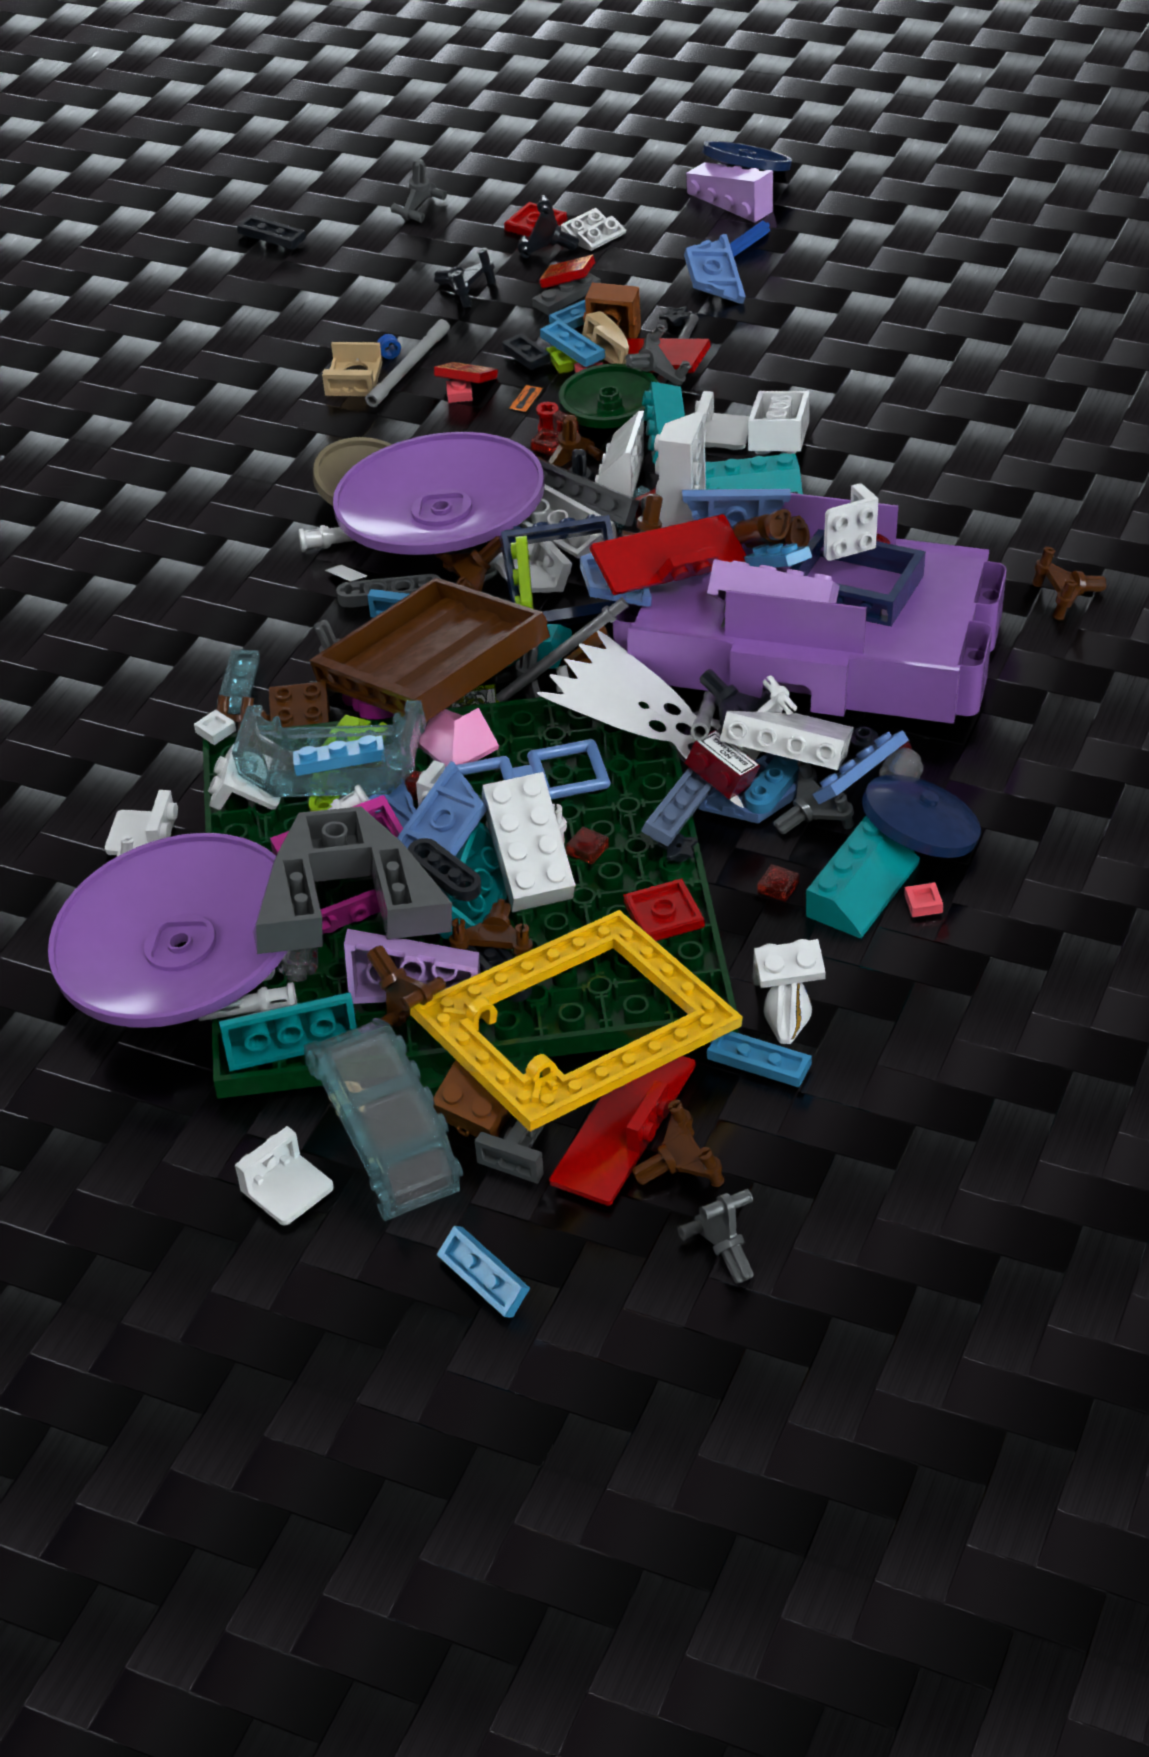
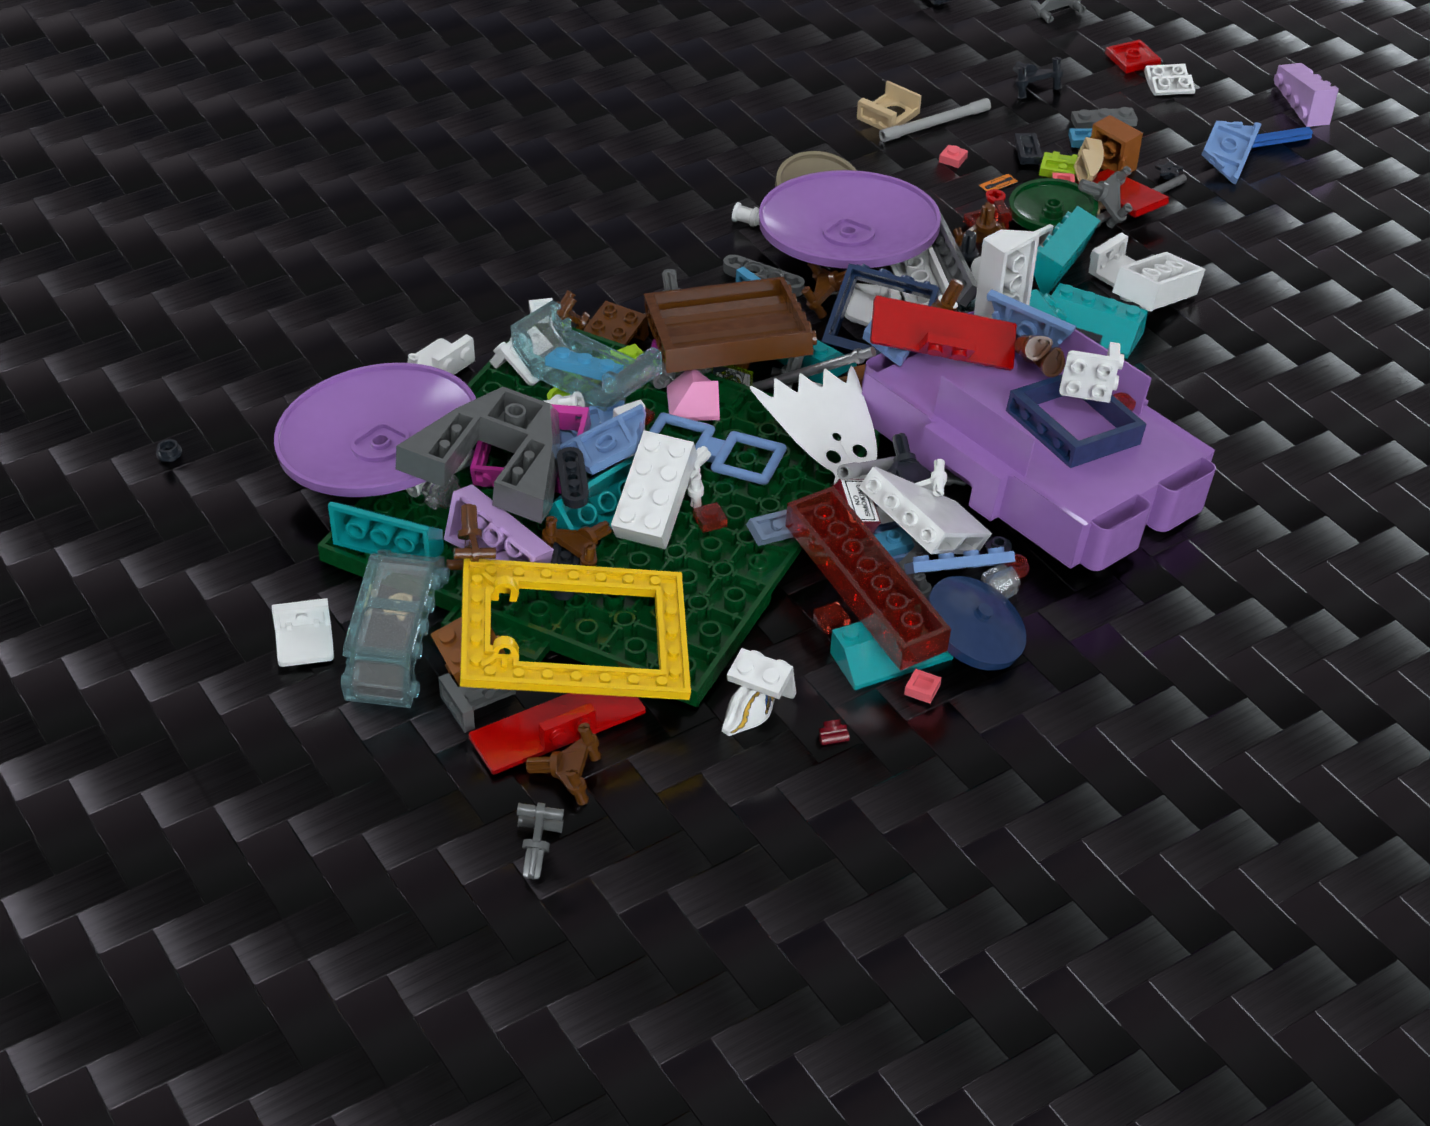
camera: 30 degrees right, 0 degrees up
white pin [199,982,297,1021] -> none
clear light blue plate [216,650,260,714] -> none
white sticker [325,565,367,582] -> none
blue bush [377,334,401,359] -> none
red tile [434,362,498,383] -> none
dark azure plate [437,1226,530,1318] -> none
lime plate [511,536,533,609] -> none
black axle [518,195,579,258] -> none
red tile [539,255,595,288] -> none
dark azure plate [540,320,605,367] -> none
red tile [623,878,705,941] -> none
black plate [658,832,698,862] -> none
dark blue dish [702,141,792,173] -> none
lavender wedge [707,559,840,604] -> none
dark azure plate [707,1031,812,1087] -> none
dark azure plate [744,543,812,567] -> none
reddish brown axle [1031,546,1107,620] -> none
none -> clear red brick [785,486,951,671]
none -> dark red plate [818,719,850,746]

